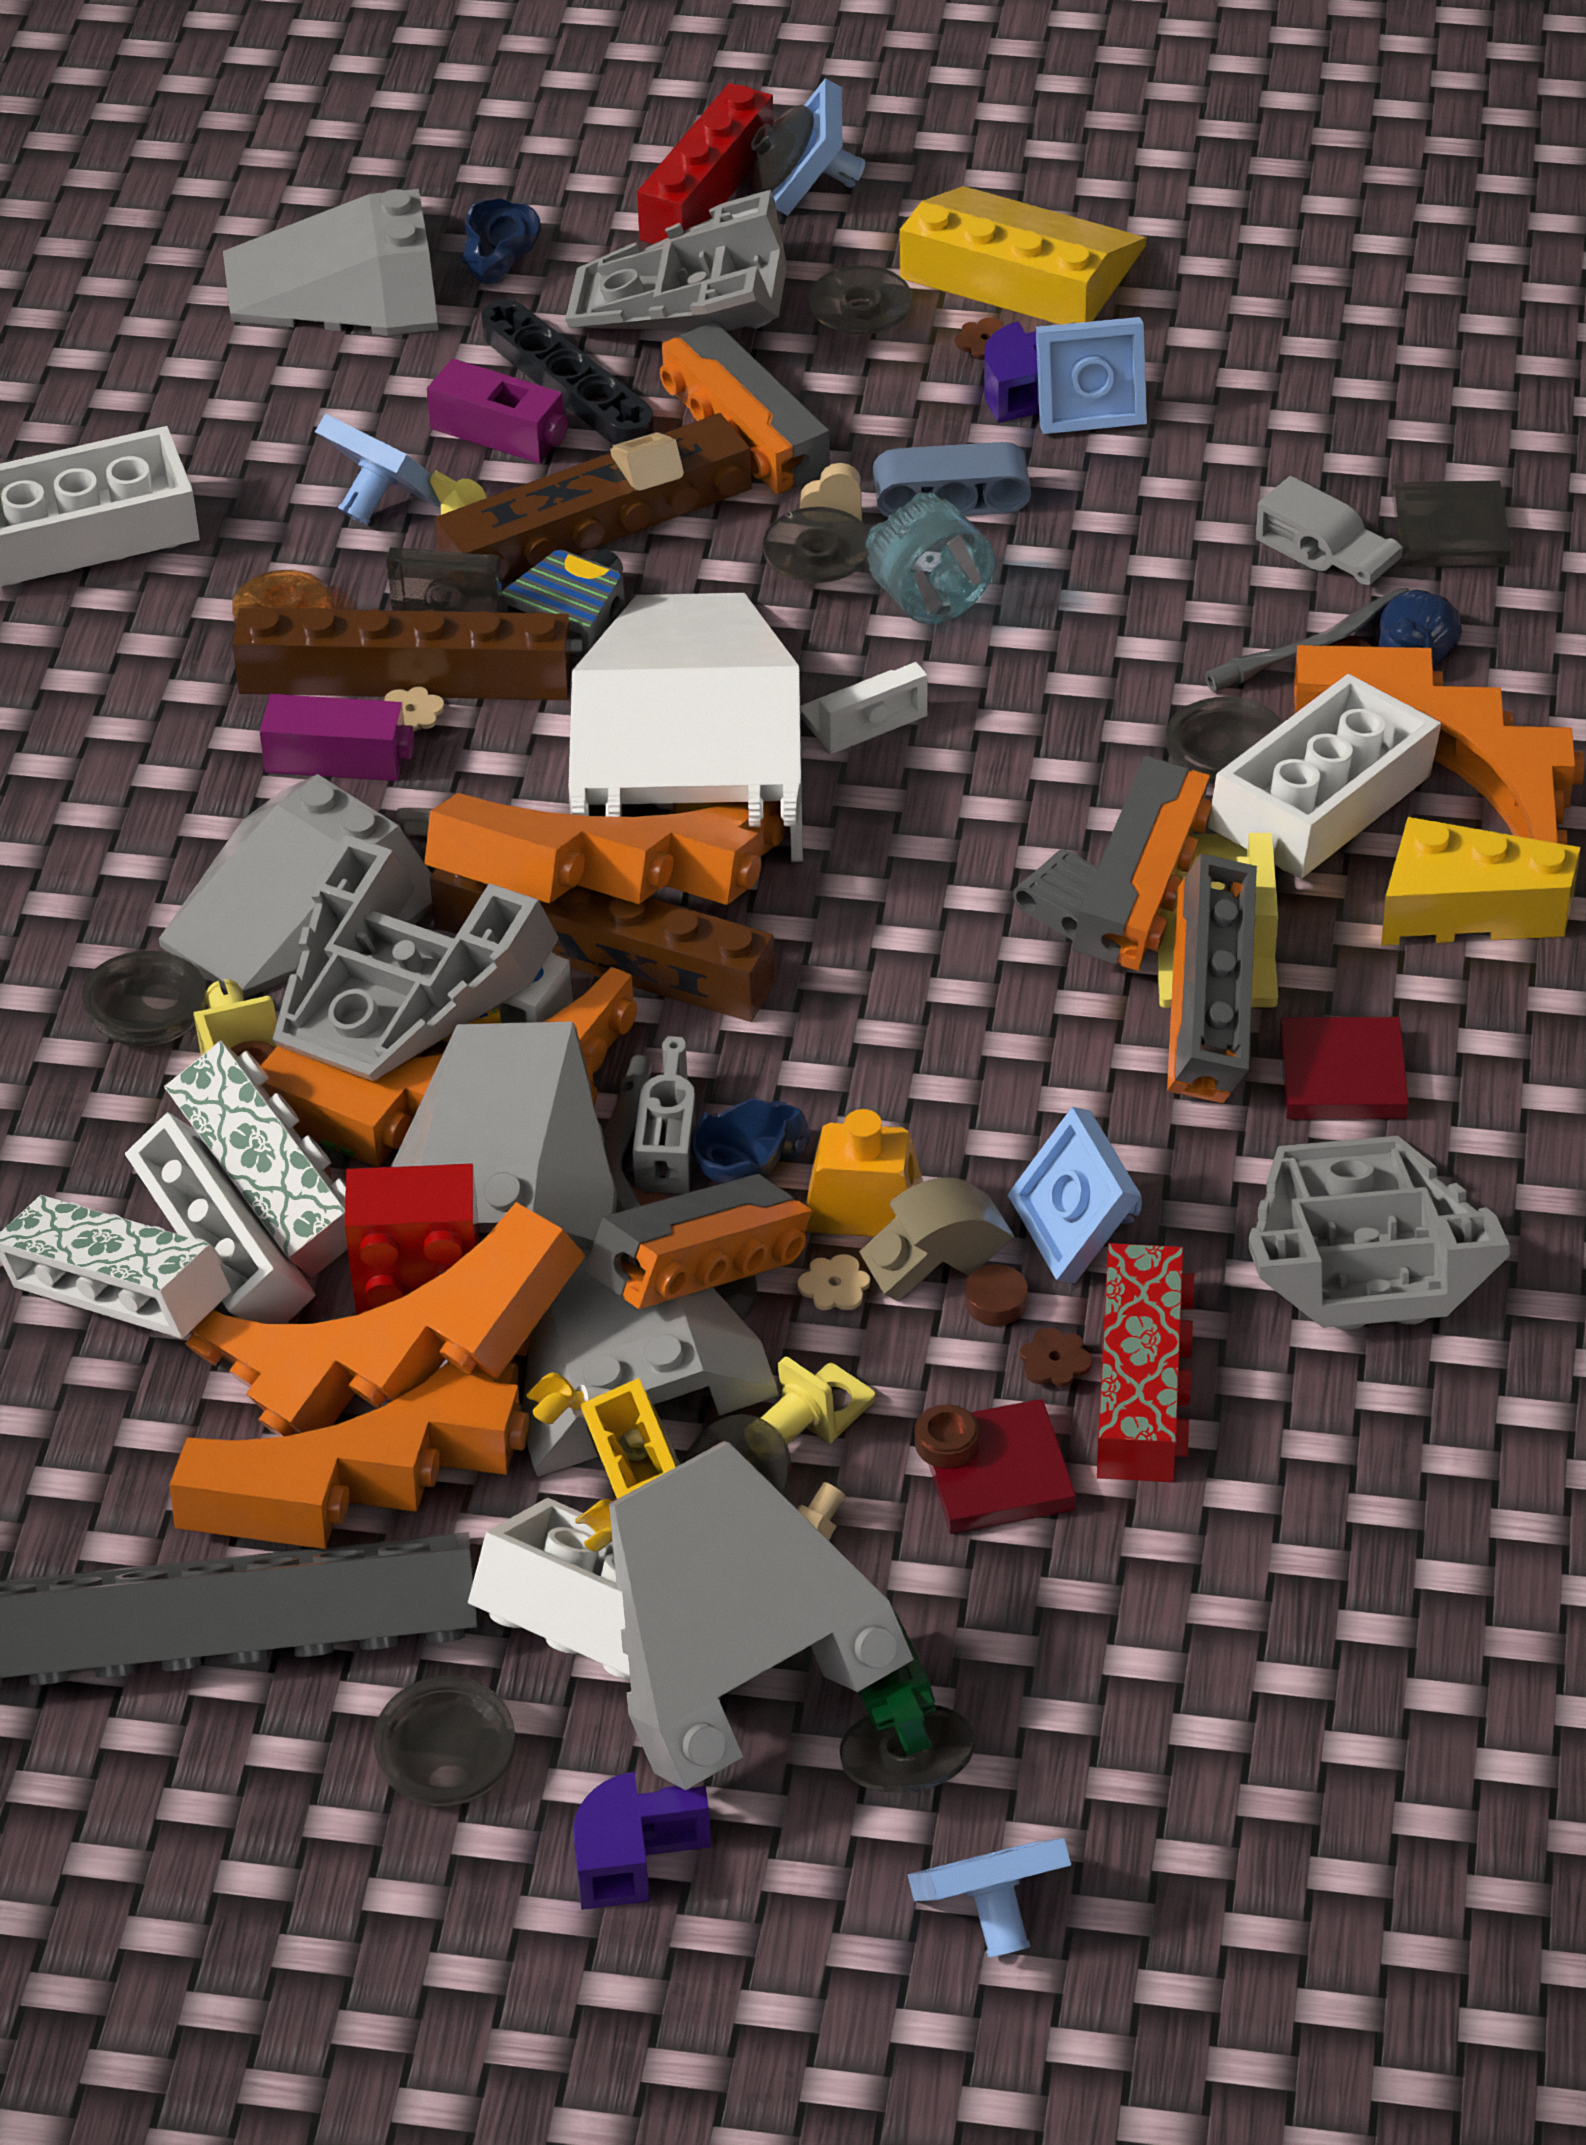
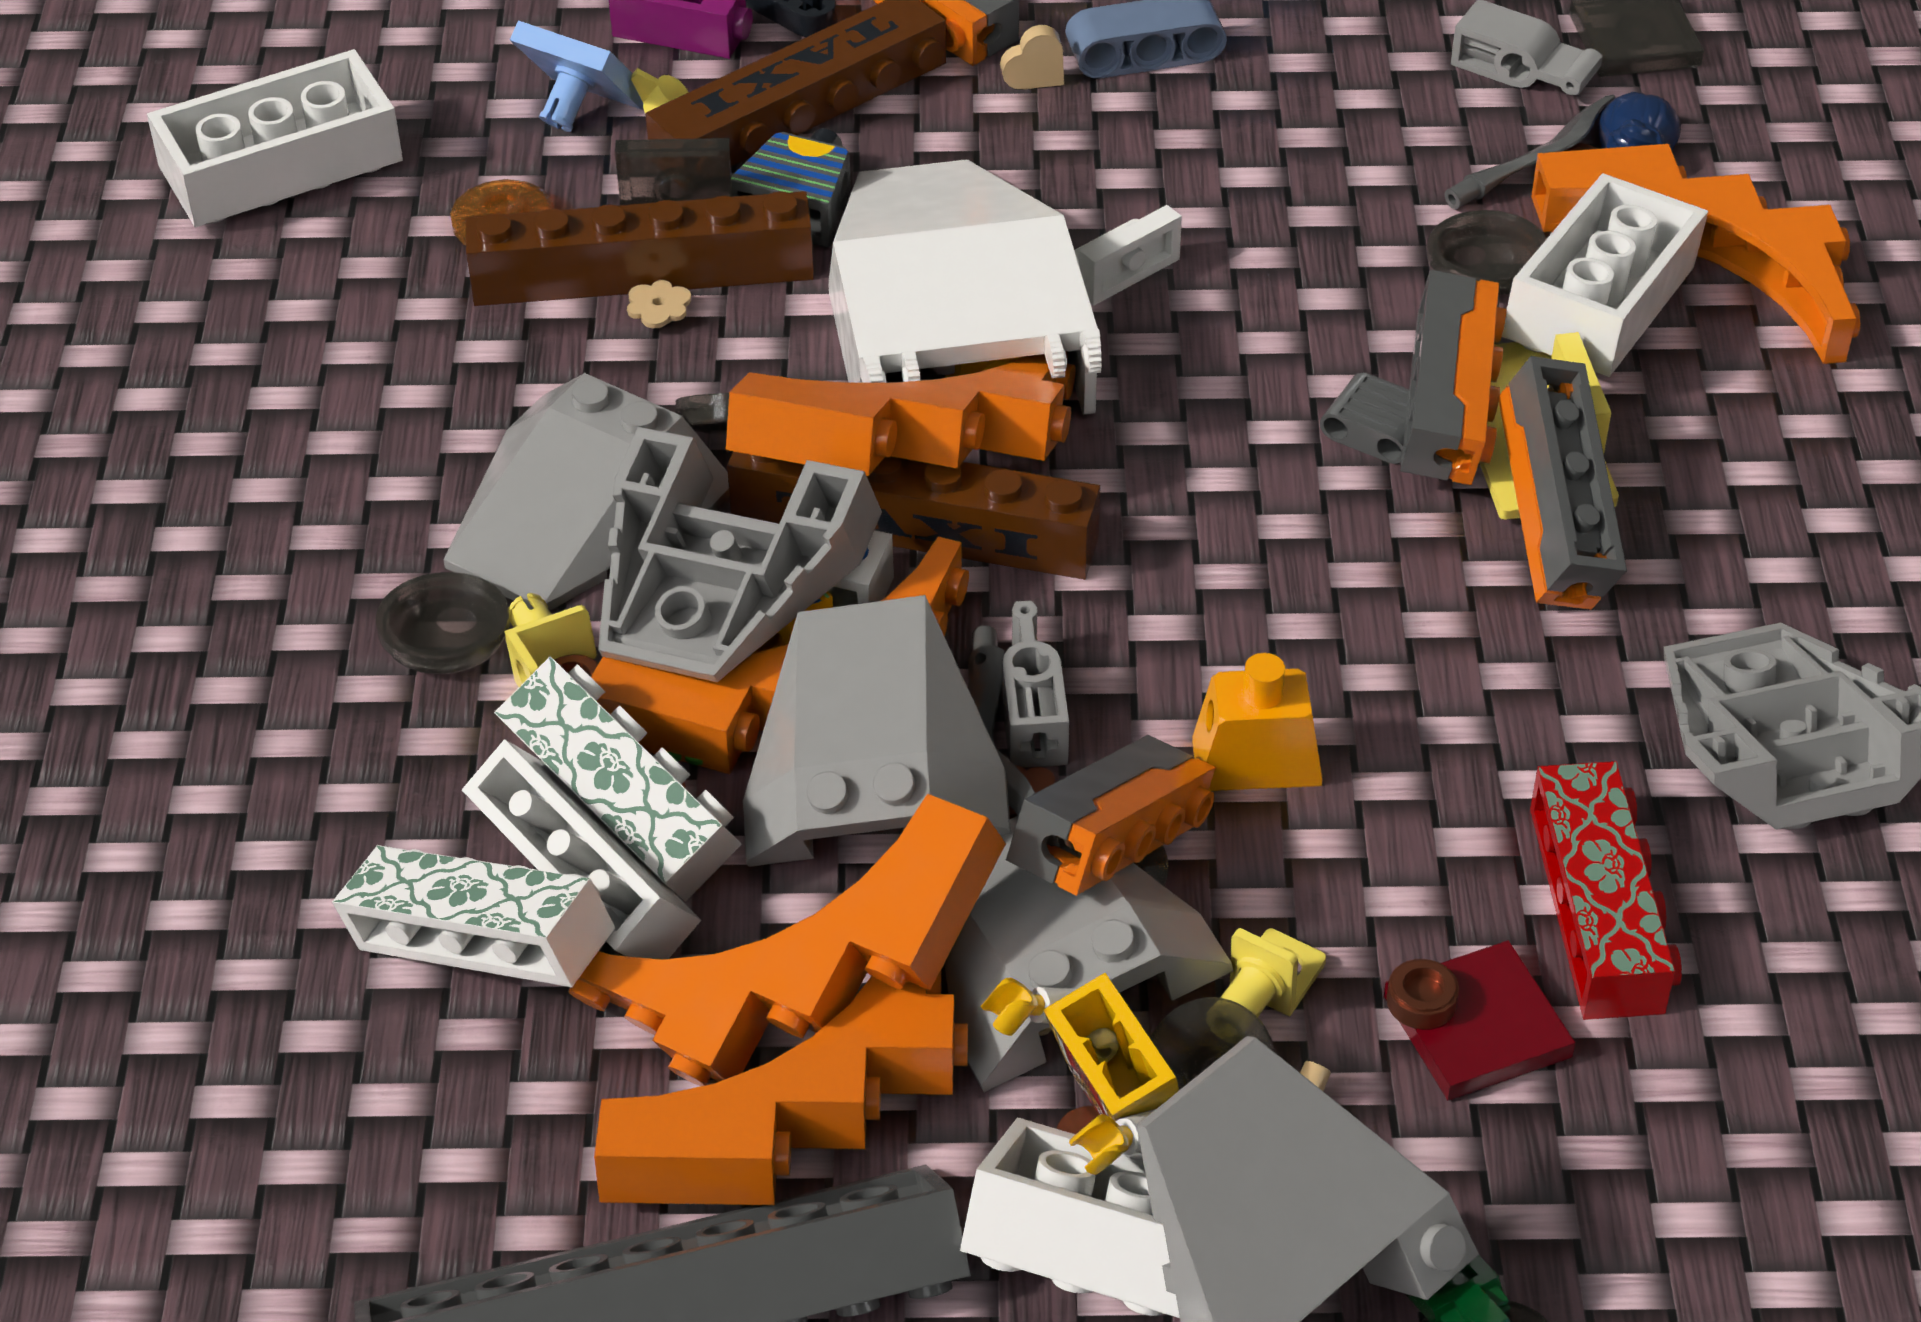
camera: 10 degrees left, 0 degrees up
magenta brick [260,694,414,781] -> none
red brick [345,1163,481,1315] -> none
tan slope [610,432,684,491] -> none
dark blue hair [691,1098,810,1185] -> none
clear smoke dish [763,507,871,583] -> none
tan plant [798,1254,870,1310] -> none
dark tan brick [859,1178,1015,1302] -> none
clear light blue piece [865,493,995,624] -> none
copper tile [965,1264,1028,1326] -> none
light blue tile [1007,1107,1142,1283] -> none
copper plant [1020,1327,1092,1387] -> none
dark red tile [1280,1017,1409,1119] -> none
yellow wedge [1381,817,1581,946] -> none

